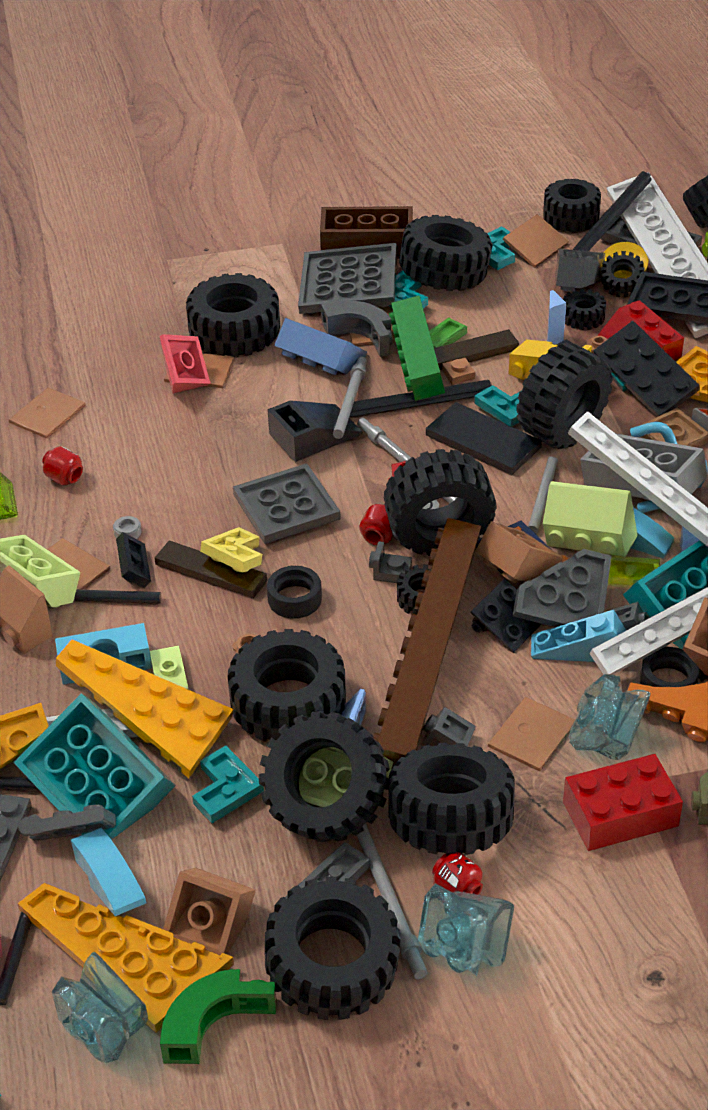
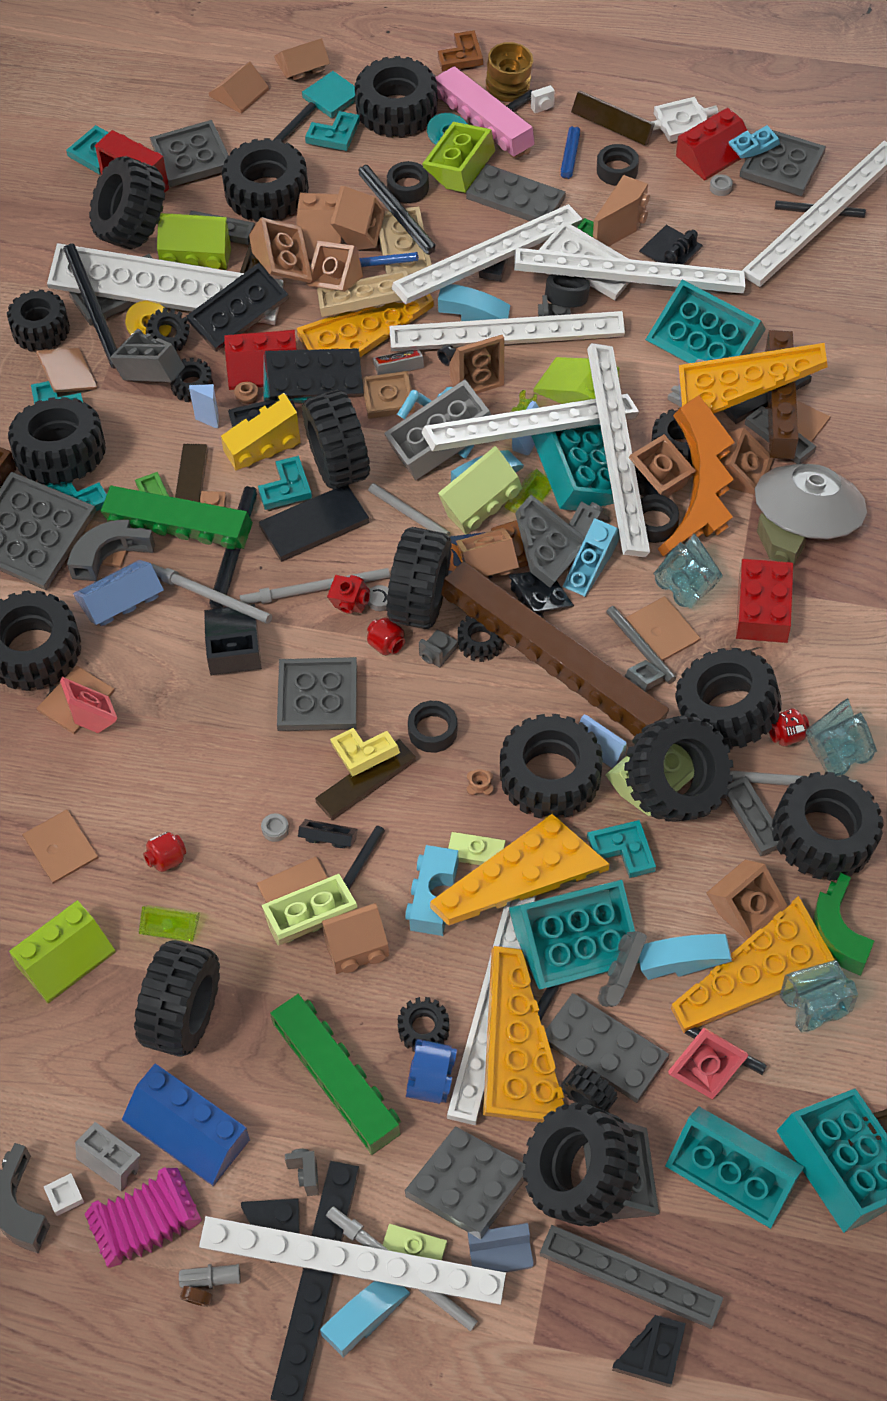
camera: 65 degrees left, 15 degrees up
none -> dark grey bar [606,606,676,684]

